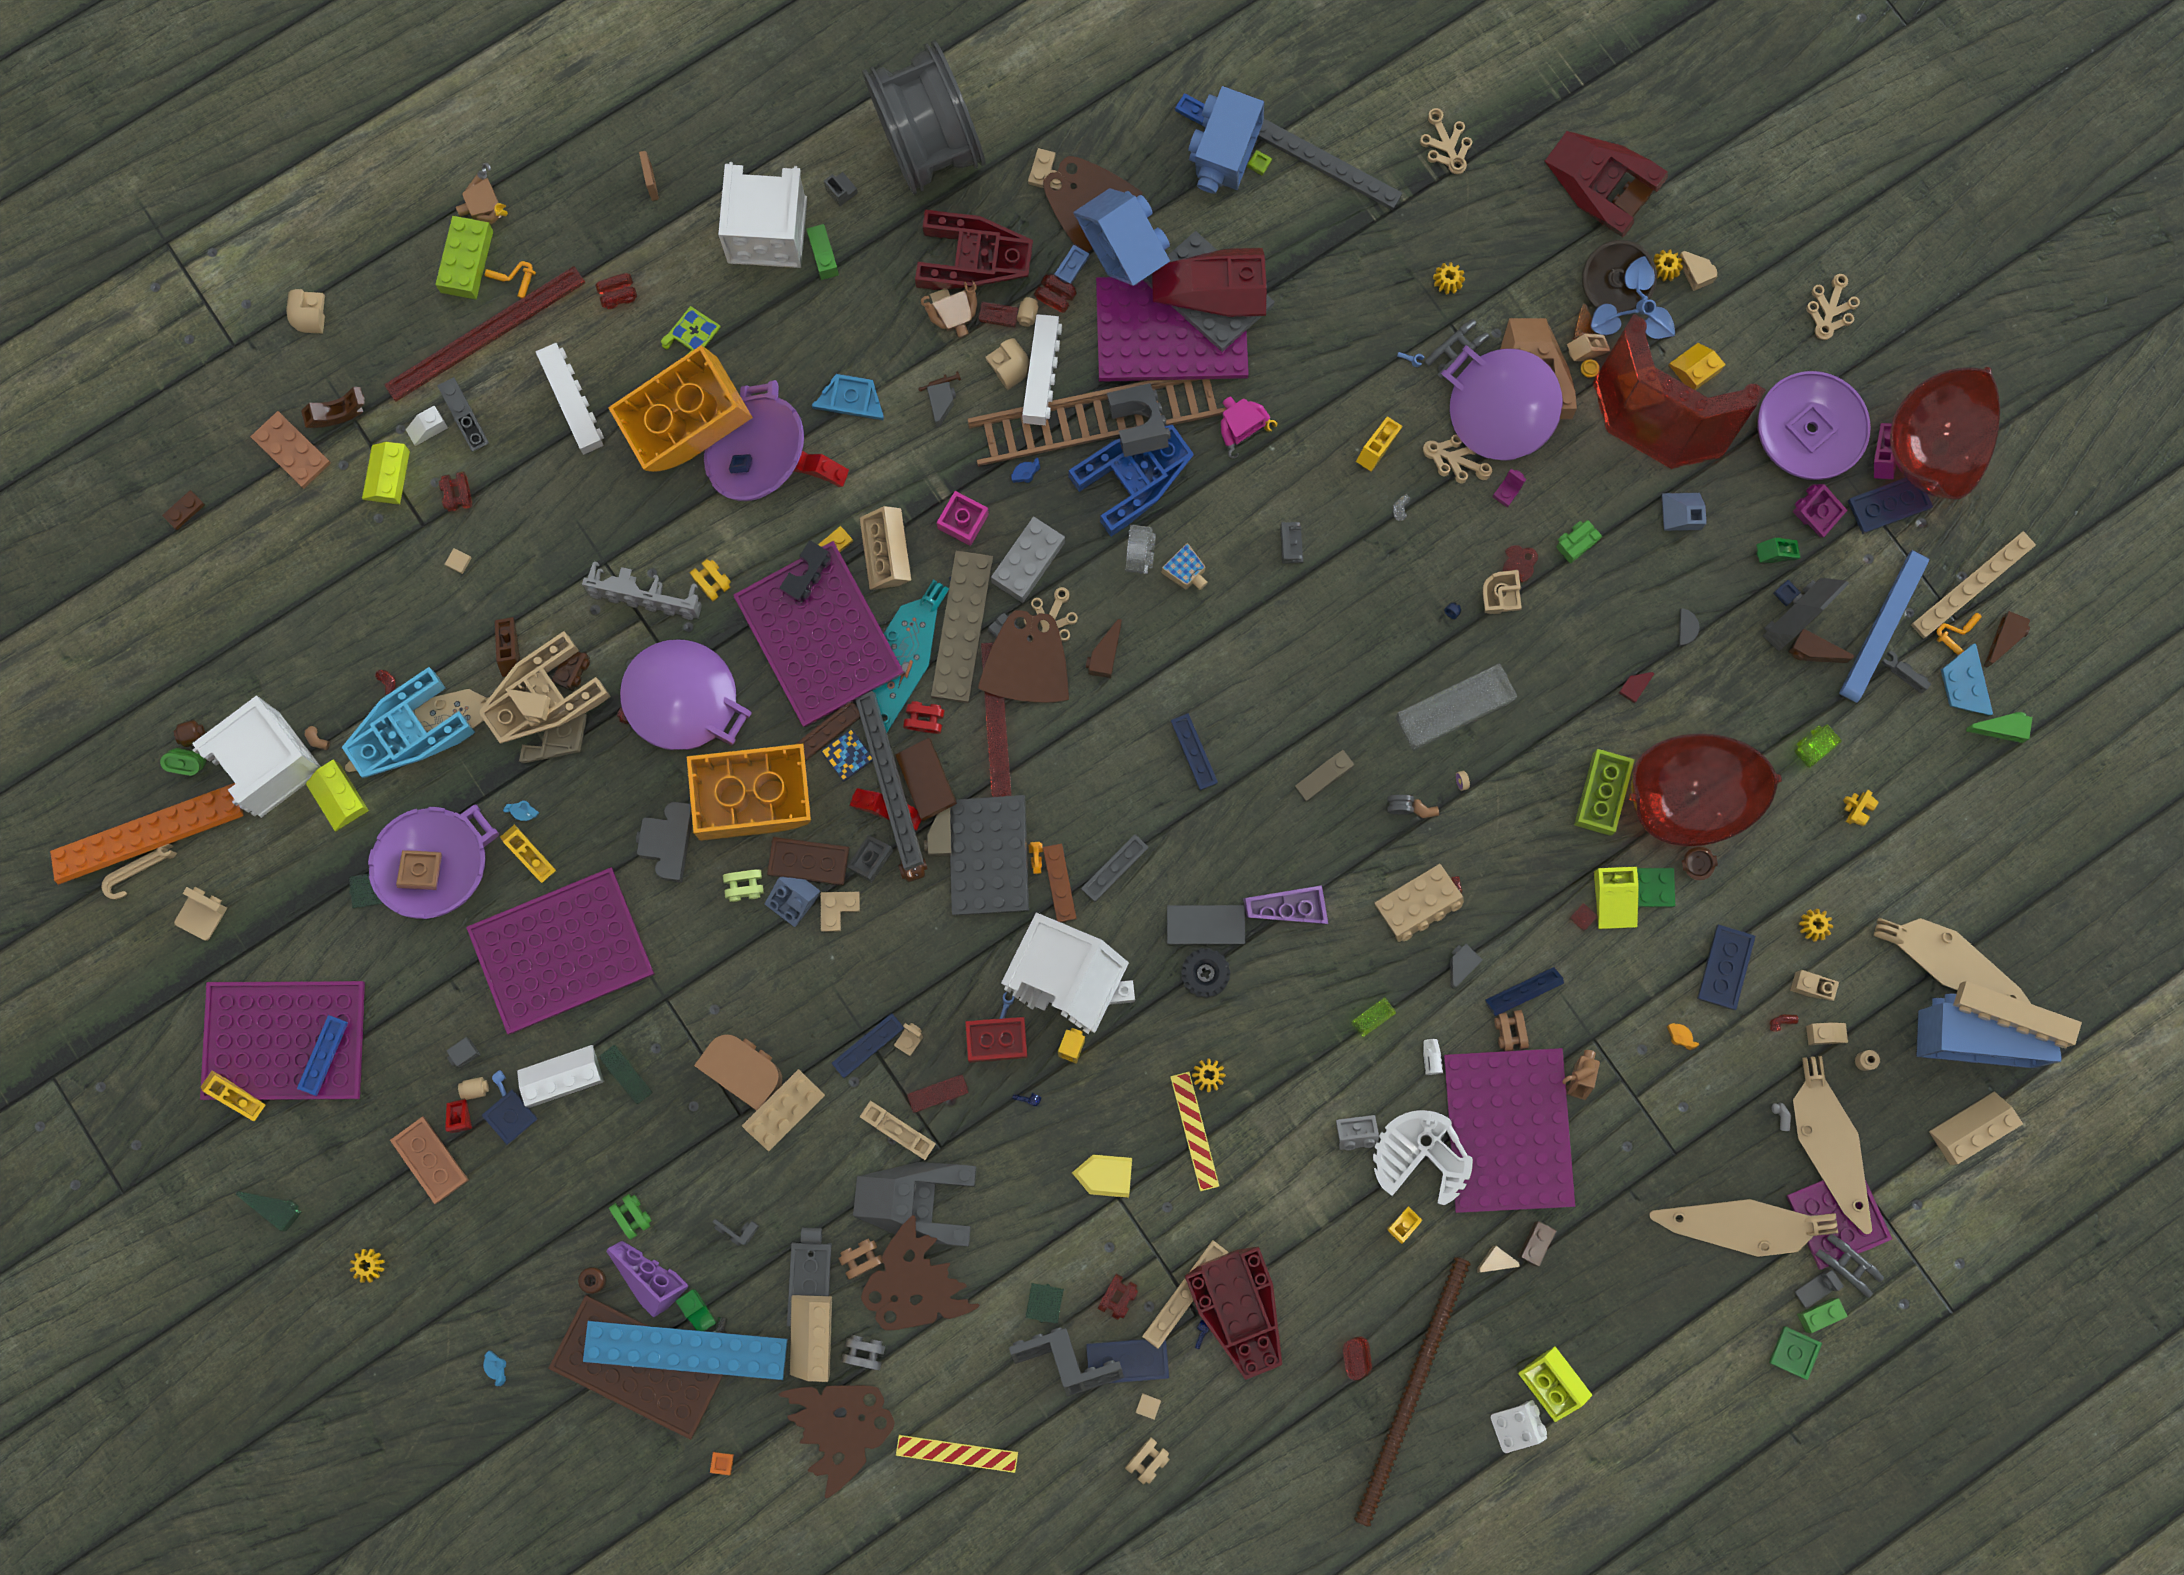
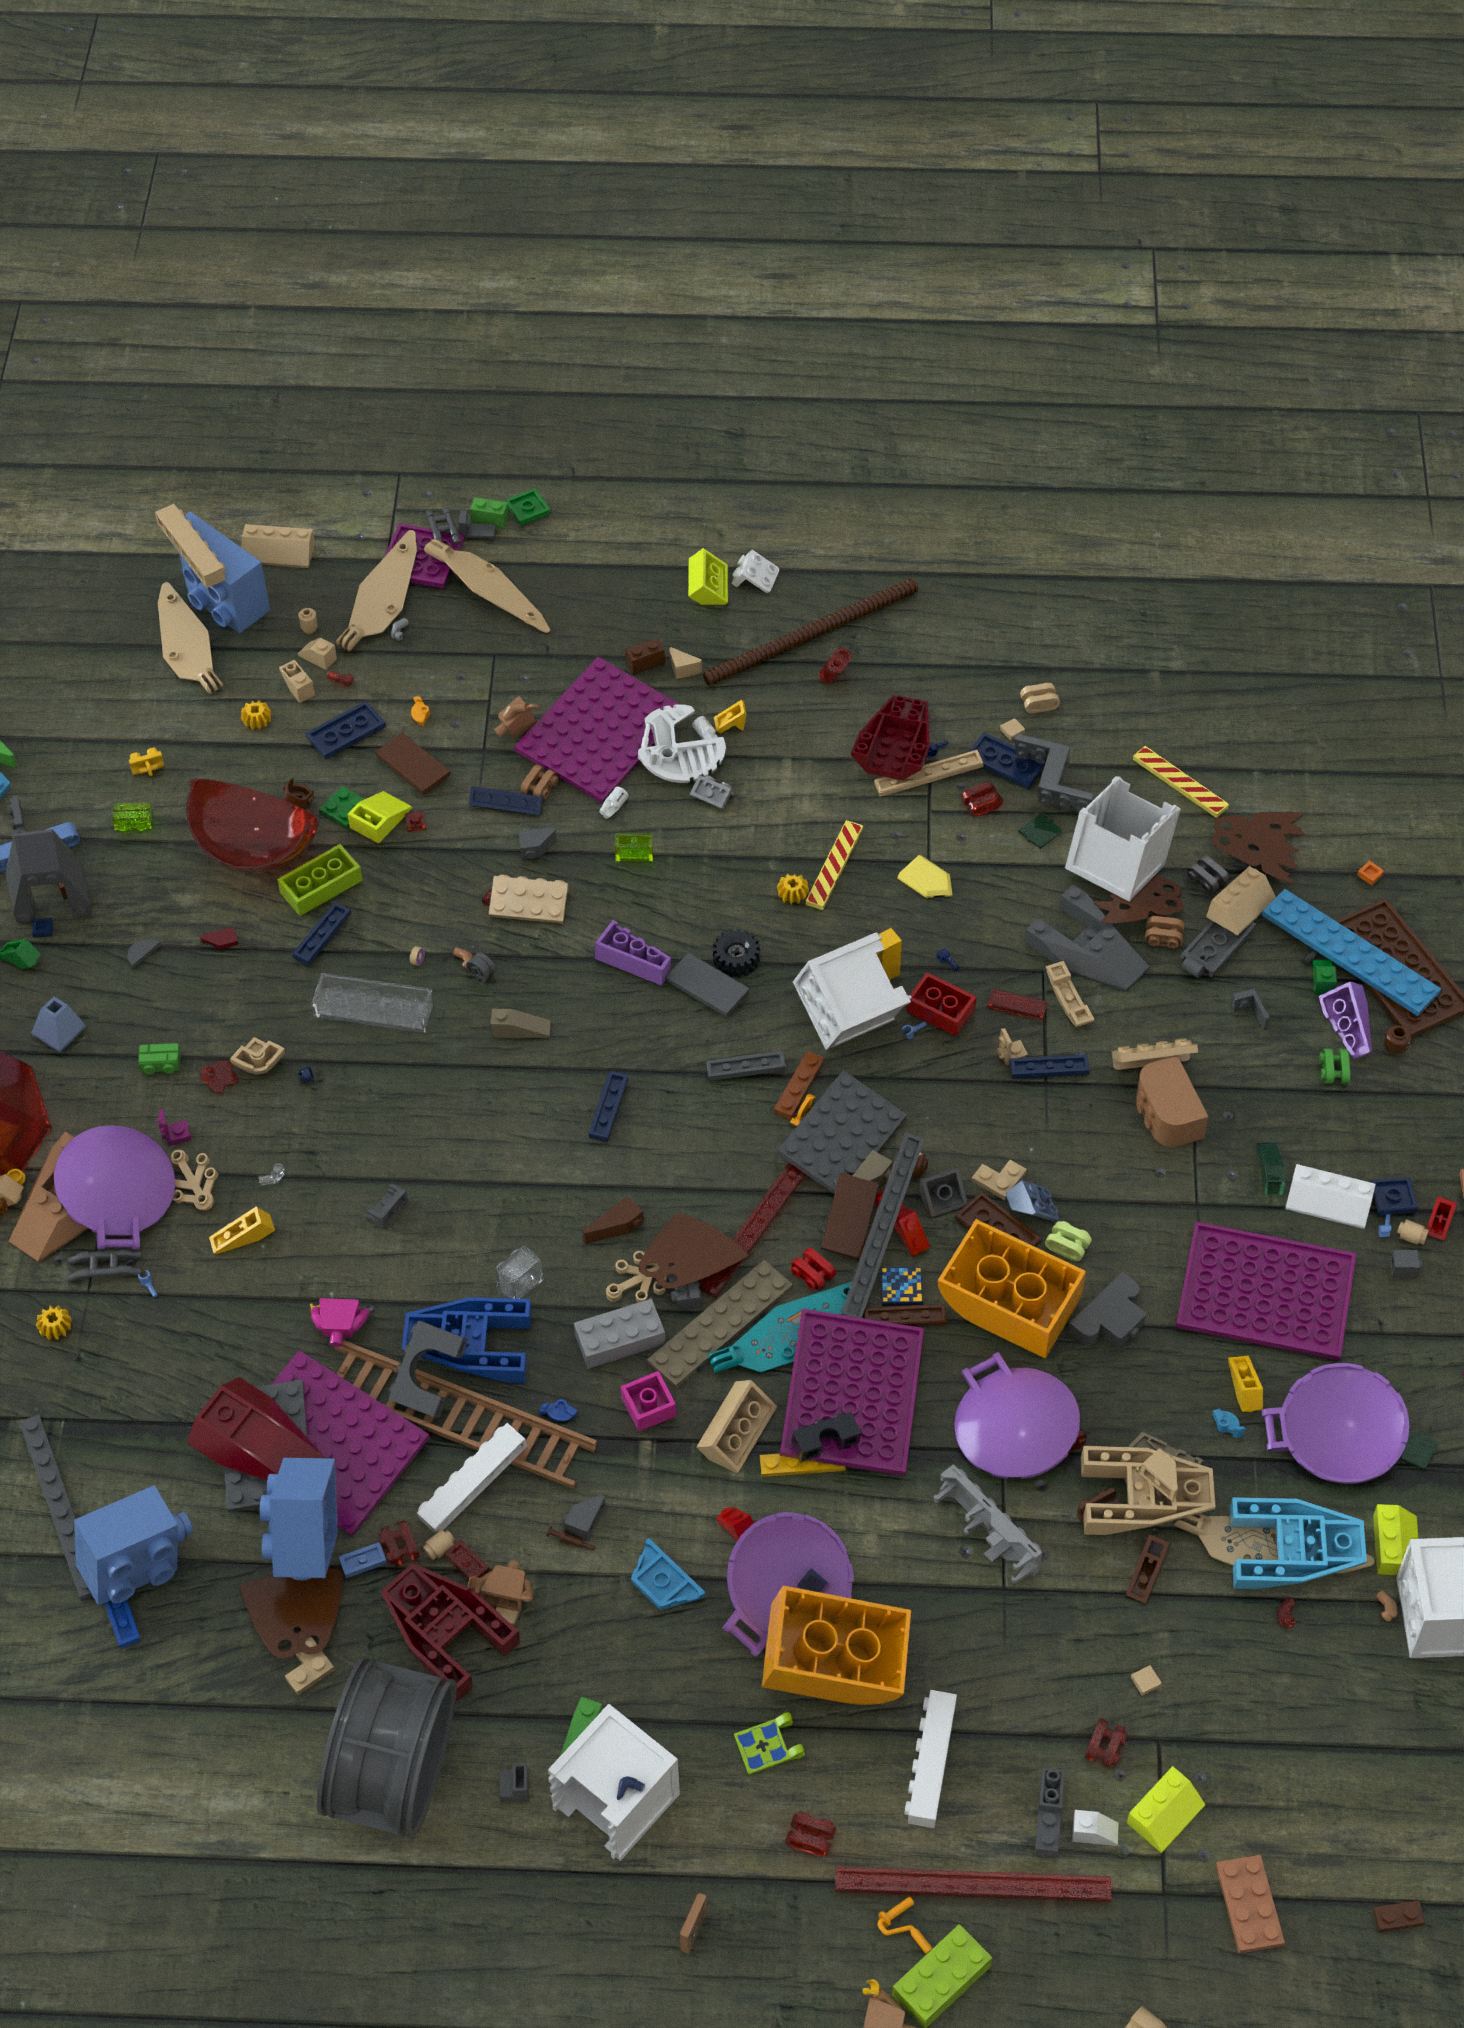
camera: 140 degrees left, 25 degrees down
reddish brown arch [301,387,365,428] -> none
medium nougat tile [396,850,442,890] -> none
yellow brick [689,559,731,602] -> none
tan brick [985,338,1030,390] -> none
torso [1161,543,1208,590] -> none
none -> dark blue plate [292,902,351,966]
none -> reddish brown tile [375,732,451,795]
none -> dark blue animal [617,1776,645,1800]
none -> white hinge [692,716,718,740]
none -> white container [1065,776,1181,901]

